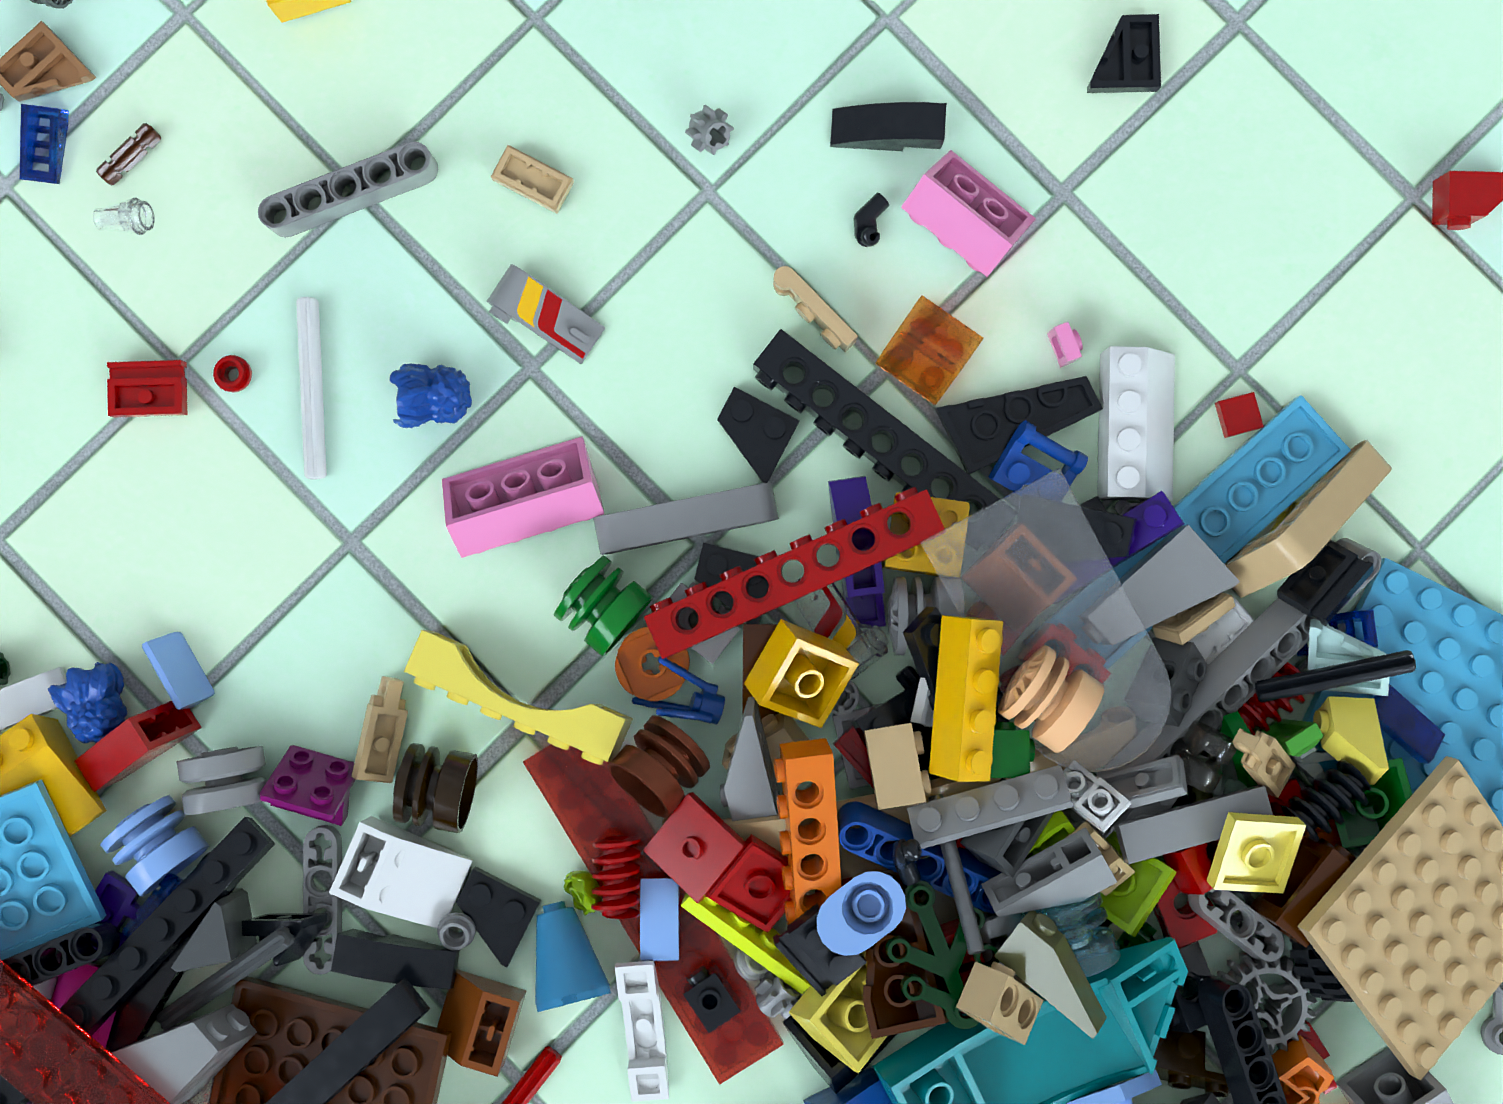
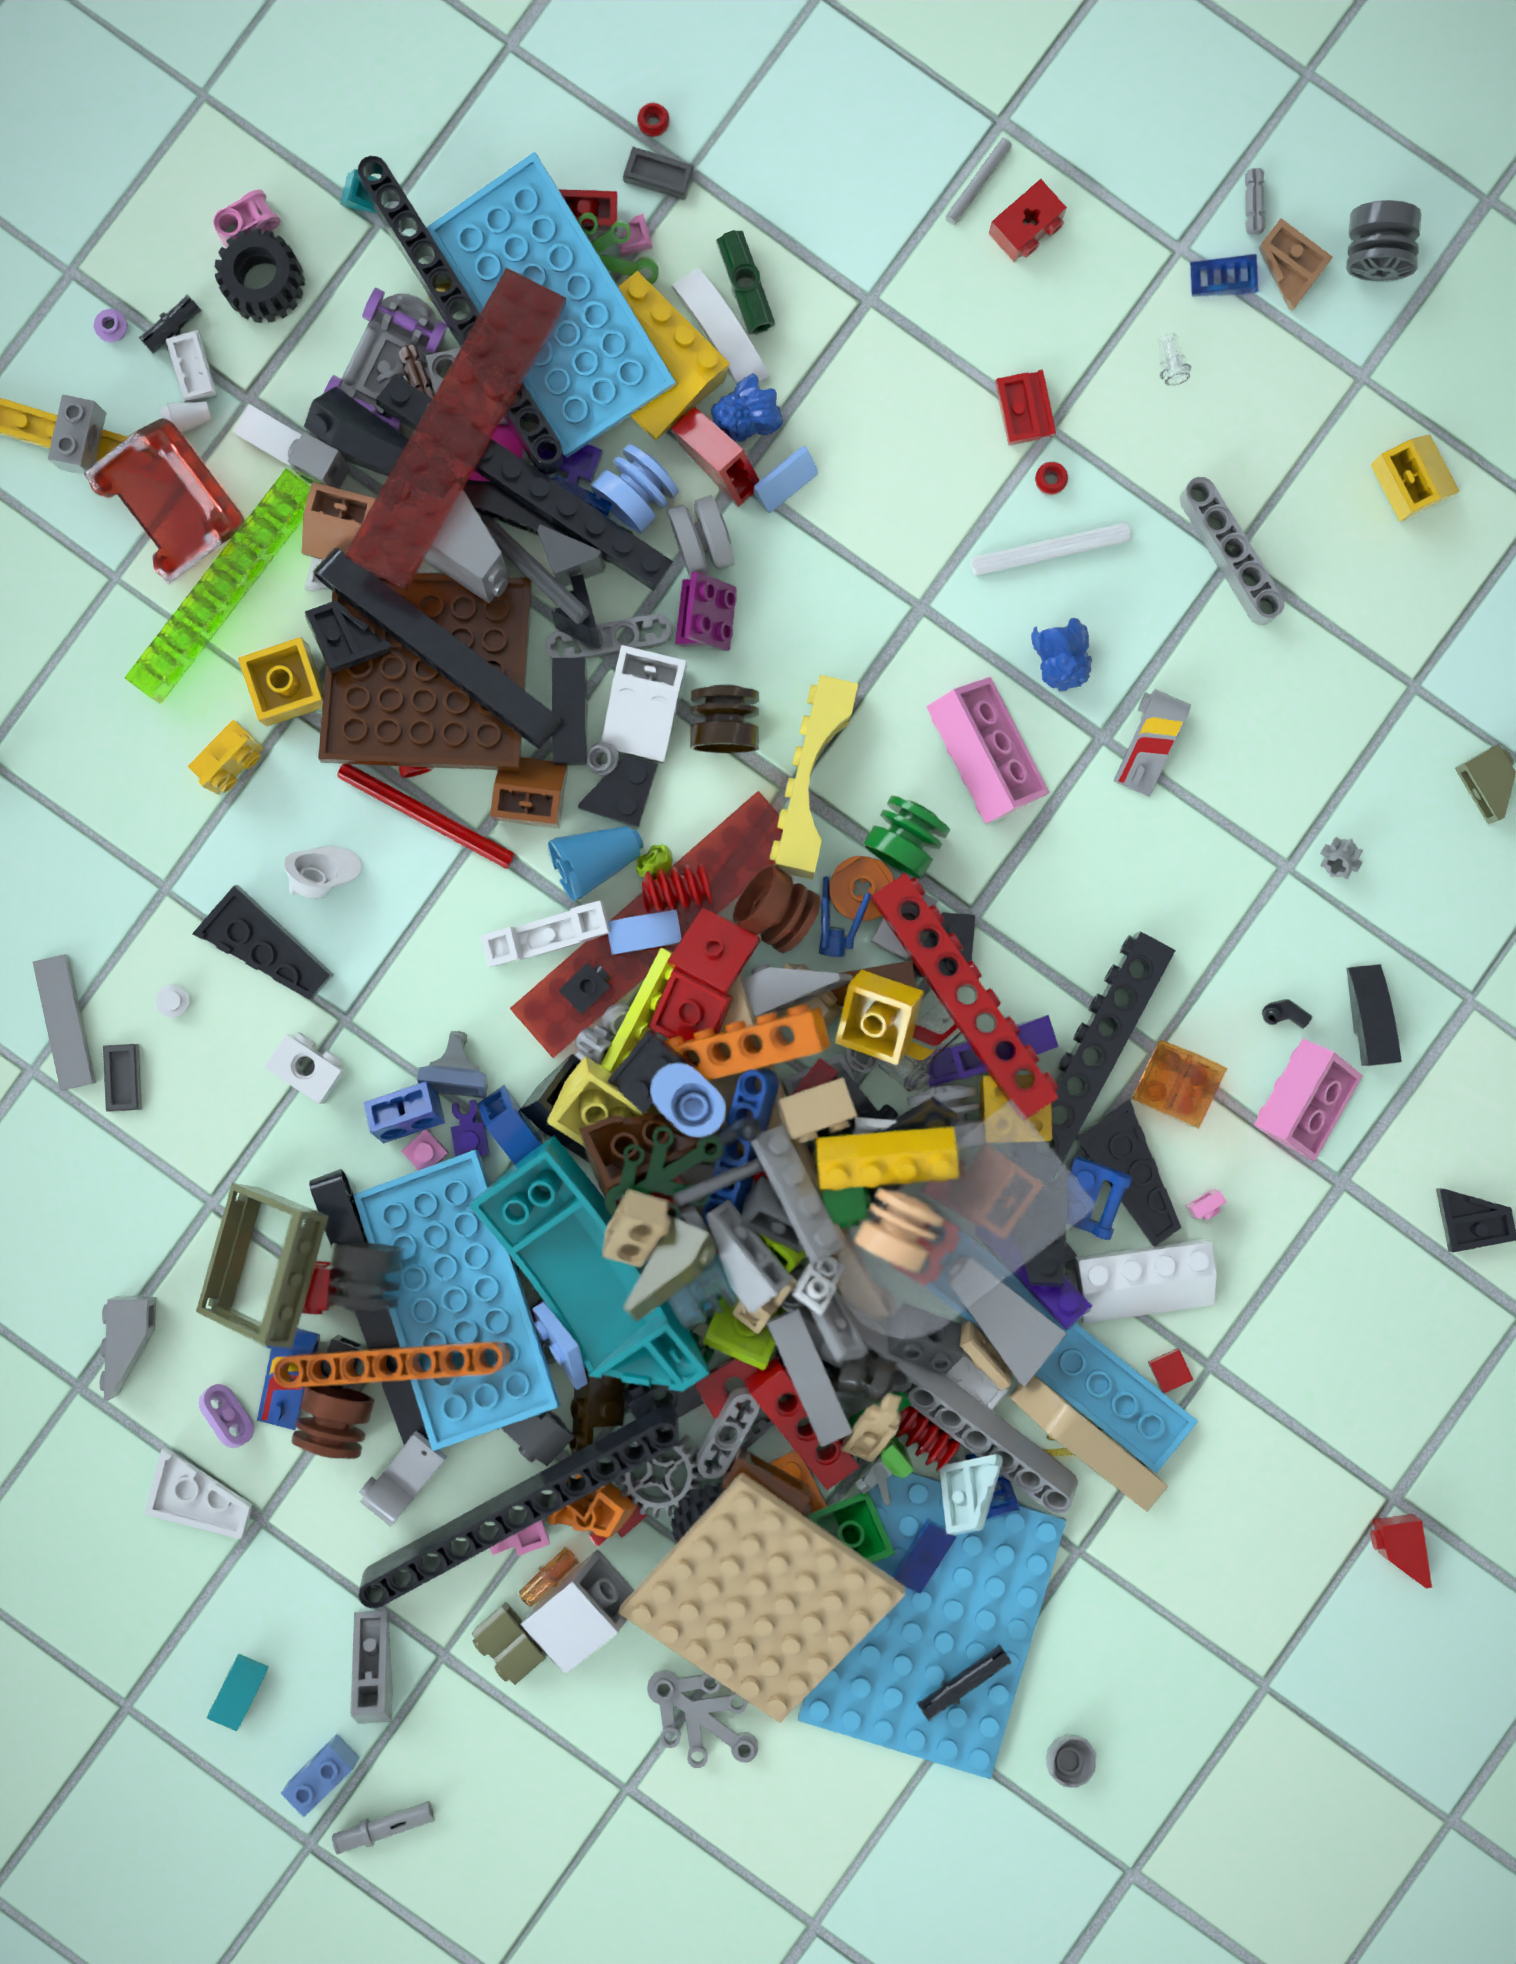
camera: 80 degrees right, 0 degrees up
axle [96,123,161,186] -> none
tan hinge [352,676,408,783] -> none
tan plate [491,145,574,214] -> none
light grey beam [593,482,779,555] -> none
black wing [717,387,800,483] -> none
tan plate [773,266,858,352] -> none
light yellow plate [1206,812,1306,894] -> none
black axle [1254,650,1416,703] -> none
black plate [1277,539,1374,626] -> none
black piece [1281,759,1371,843] -> none
light yellow slope [1313,696,1389,785] -> none

